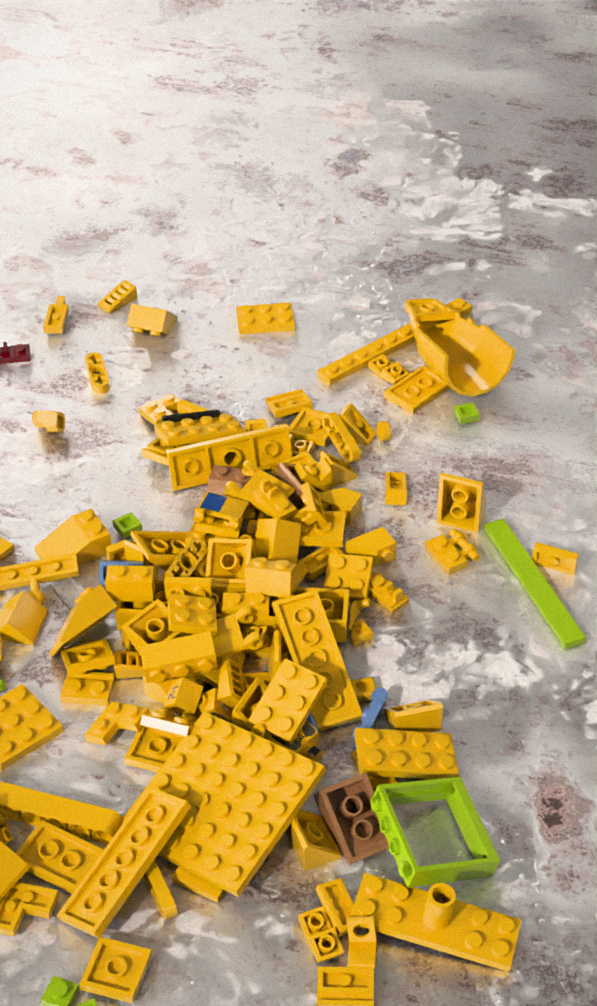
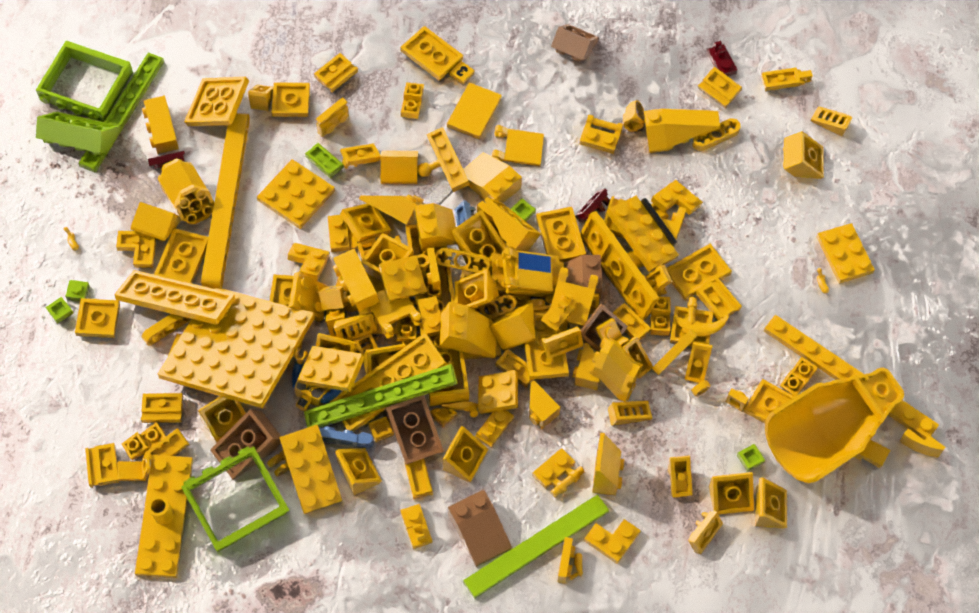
camera: 75 degrees right, 20 degrees up
none -> yellow plate [141,393,183,423]
none -> lime tile [304,364,458,428]
none -> medium nougat slope [386,395,444,465]
none -> yellow plate [400,504,432,549]
none -> yellow tile [404,459,433,499]
none -> yellow slope [442,426,488,482]
none -> medium nougat slope [448,489,512,567]
none -> yellow slope [485,197,541,252]
none -> yellow flag [492,125,544,166]
none -> yellow plate [536,206,586,262]
none -> dark red plate [575,188,610,221]
none -> yellow plate [579,115,623,154]
none -> yellow plate [584,519,641,564]
none -> yellow brick [590,337,643,402]
none -> yellow wedge [644,109,720,153]
none -> yellow tile [666,243,732,301]
none -> yellow slope [667,456,693,497]
none -> yellow piece [674,297,729,337]
none -> yellow plate [688,511,723,555]
none -> yellow plate [698,67,742,109]
none -> yellow slope [709,472,754,515]
none -> yellow plate [725,388,749,412]
none -> yellow slope [755,478,787,529]
none -> yellow piece [817,268,829,294]
none -> yellow slope [899,428,946,457]

